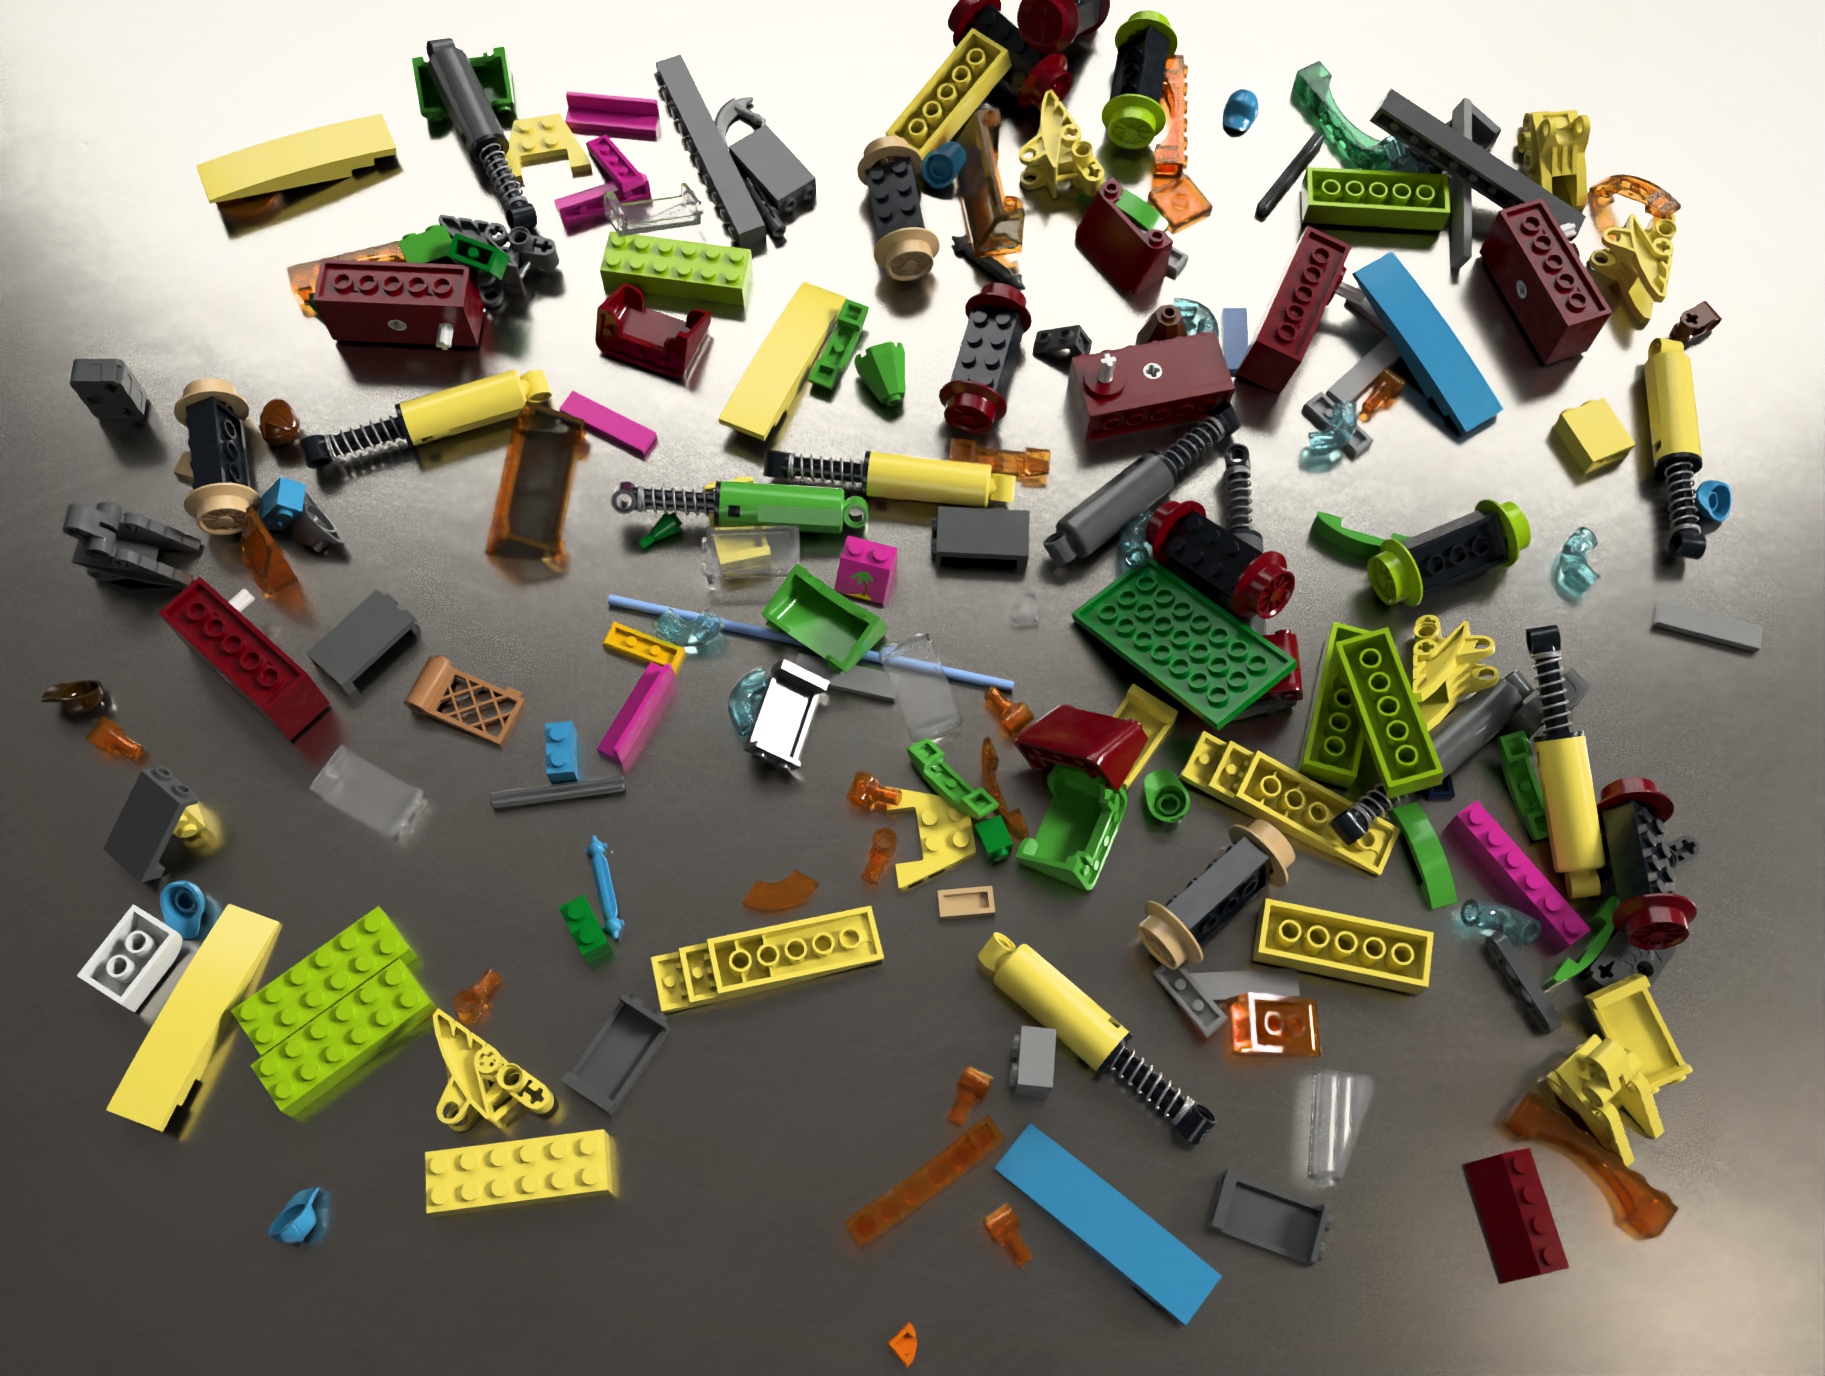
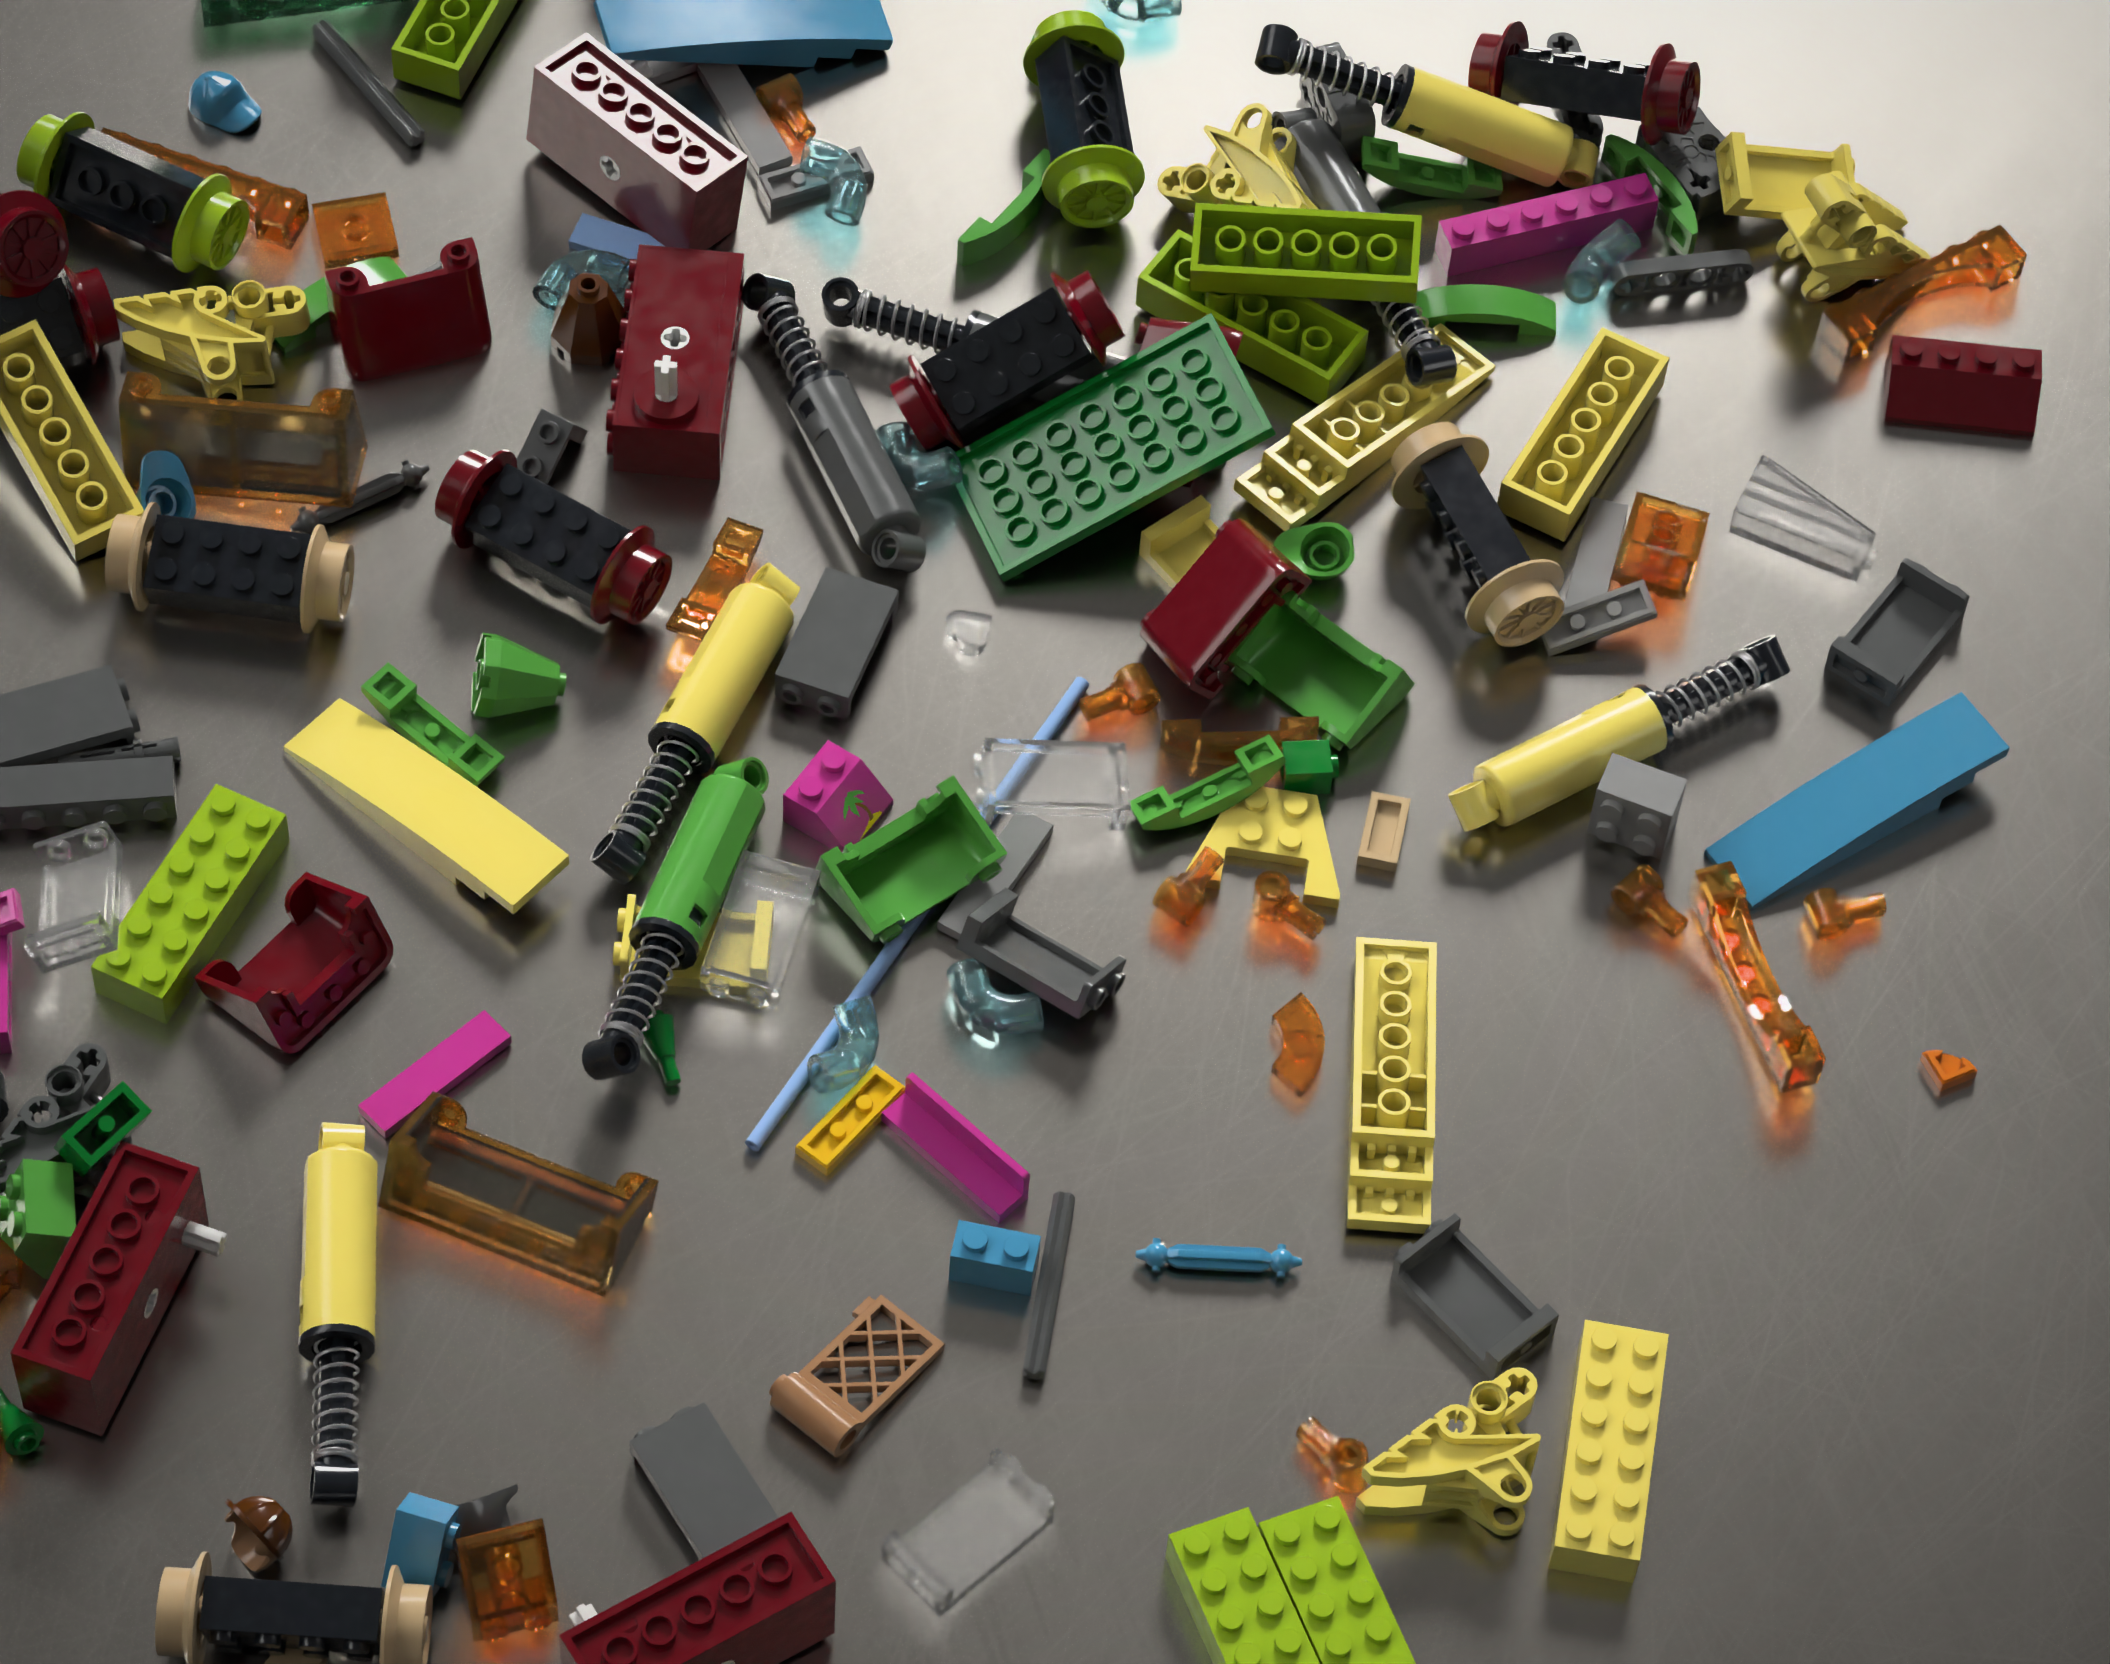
camera: 75 degrees left, 10 degrees down
green brick [558,894,613,964] -> none

